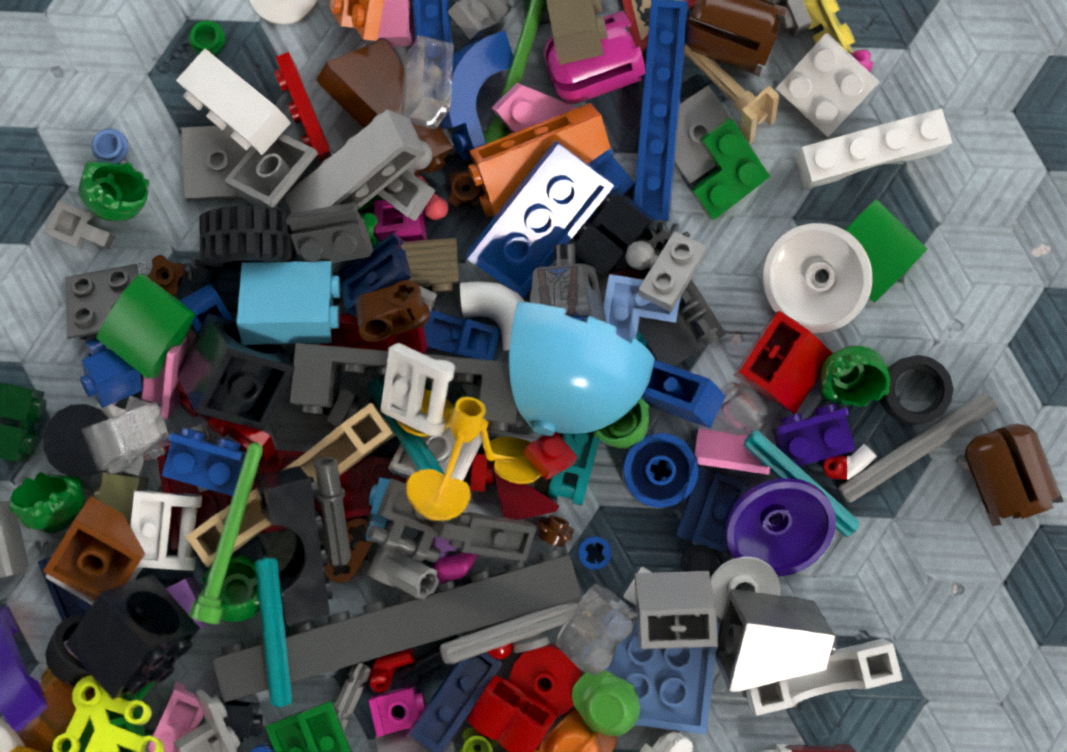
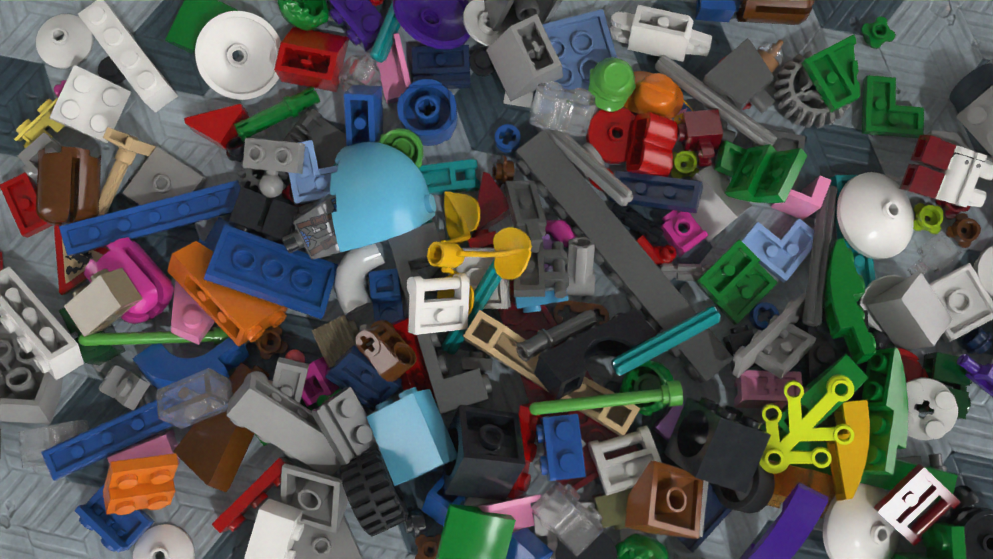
camera: 110 degrees left, 5 degrees down
red plate [524,432,577,480] -> none
green plate [690,118,771,220] -> none
none -> white dish [36,14,94,69]
none -> black plate [98,56,126,84]
none -> red slope [184,104,249,151]
none -> black plate [226,136,245,162]
none -> green pin [234,86,320,141]

